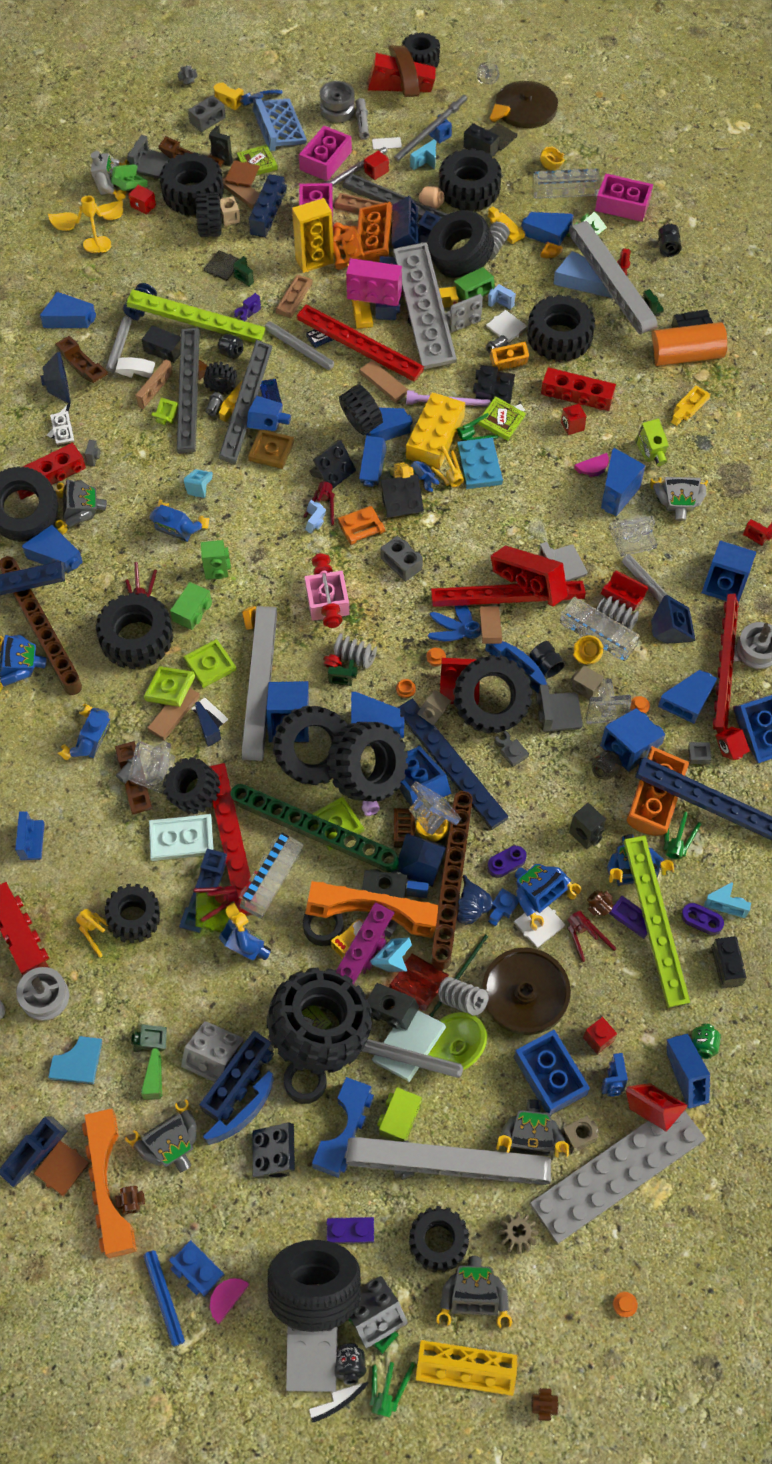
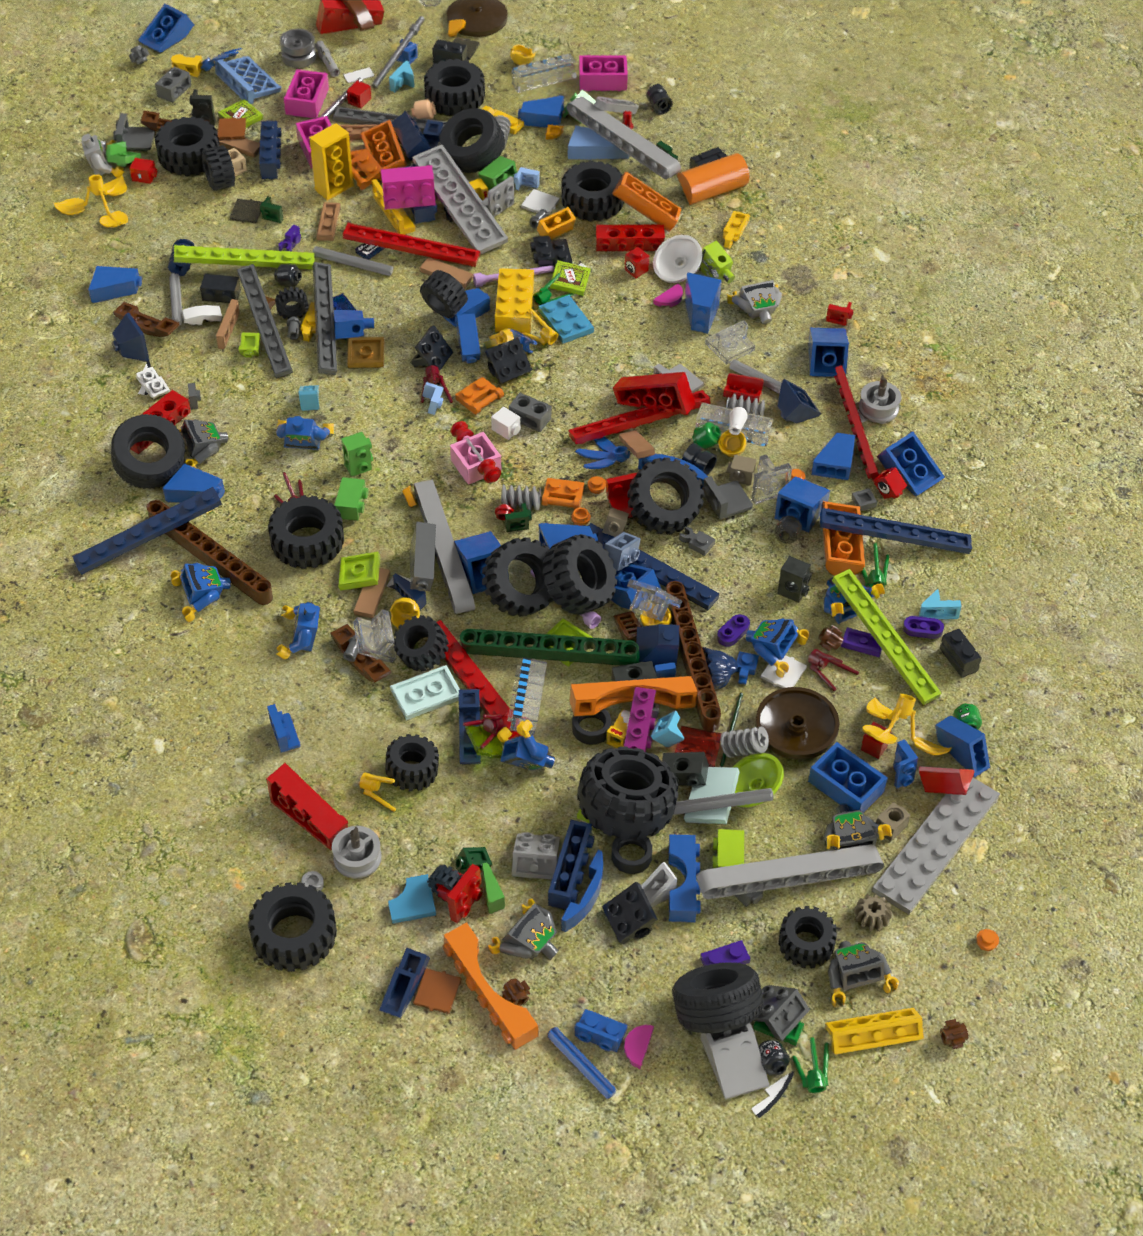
camera: 20 degrees left, 10 degrees down
lime tile [183,639,237,688] -> none
none -> blue slope [138,4,195,53]
none -> yellow hair [390,597,420,629]
none -> dark grey slope [410,522,436,592]
none -> red plate [427,864,483,924]
none -> white brick [491,407,521,440]
none -> orange plate [541,478,584,510]
none -> light grey beam [594,97,639,114]
none -> sand blue brick [604,532,641,572]
none -> orange brick [612,171,681,232]
none -> white slope [641,862,677,907]
none -> white dish [653,235,702,283]
none -> green head [692,422,721,449]
none -> white cone [729,407,748,435]
none -> yellow plant [862,694,951,755]

